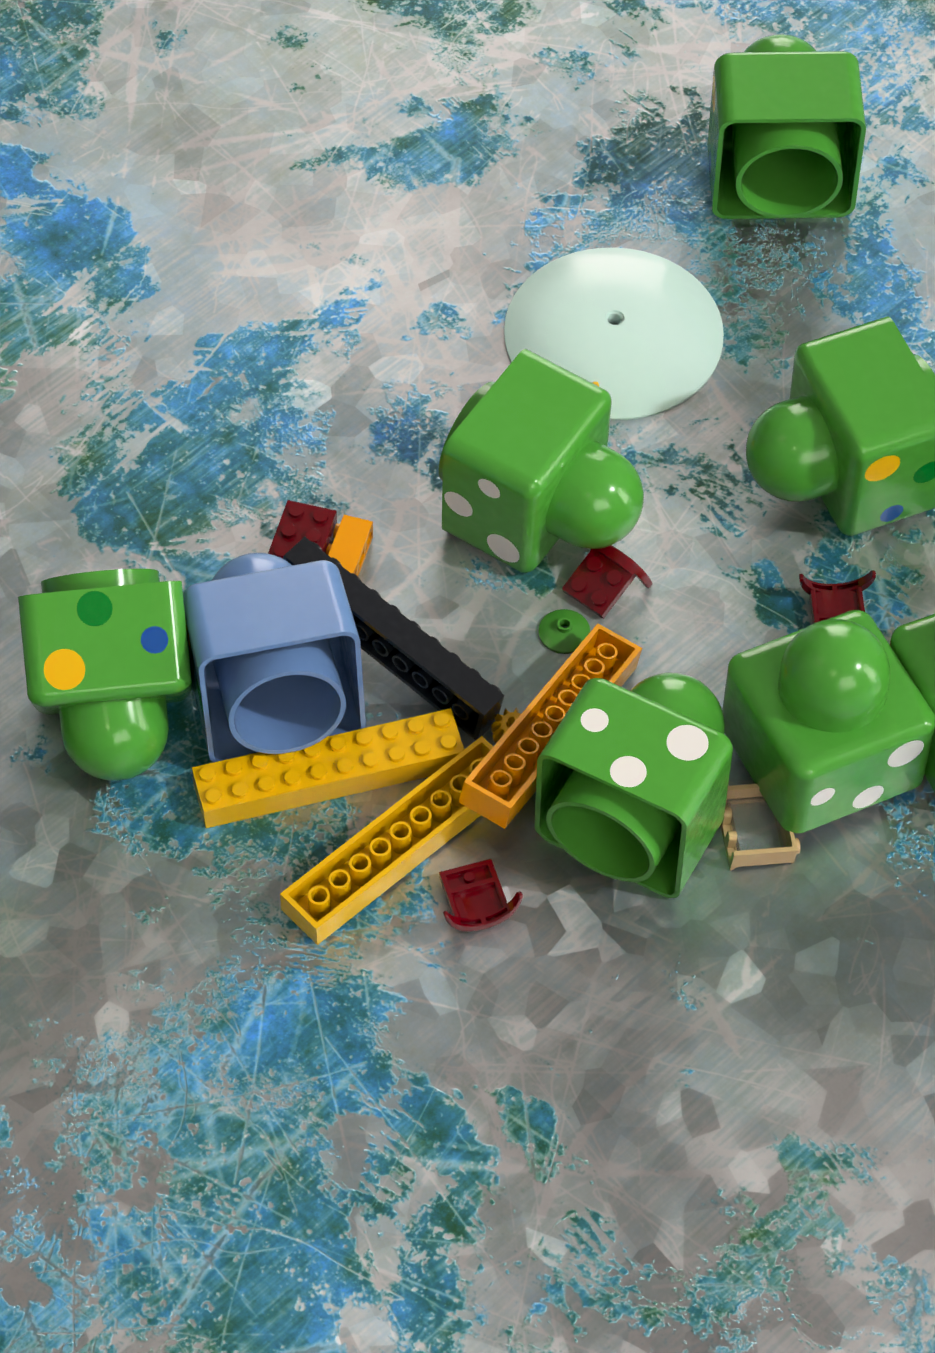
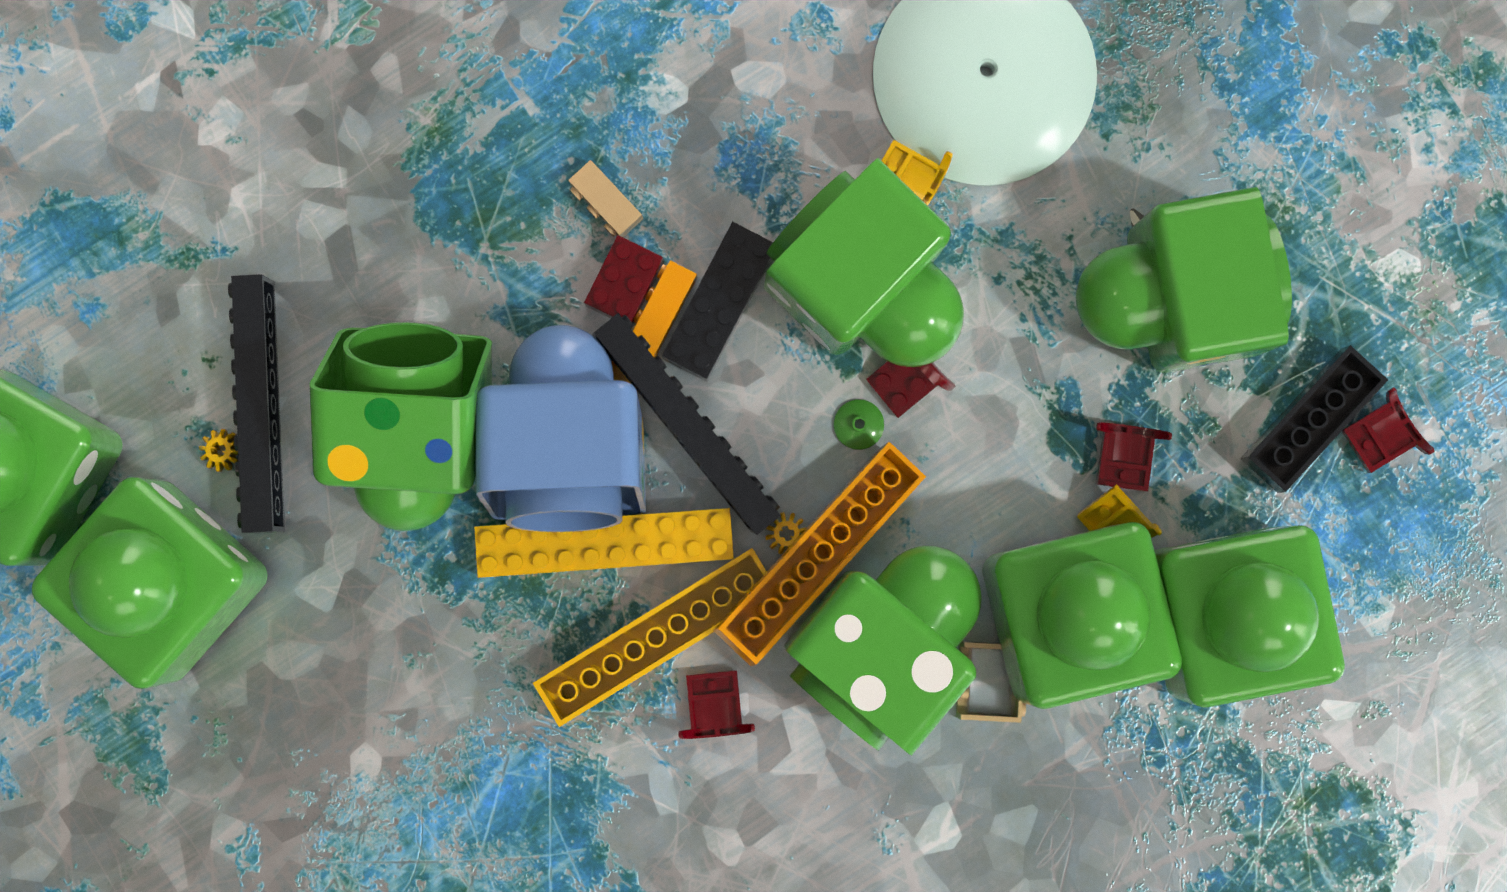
camera: 10 degrees right, 30 degrees up
none -> tan brick [568,160,643,238]
none -> black brick [662,221,773,382]

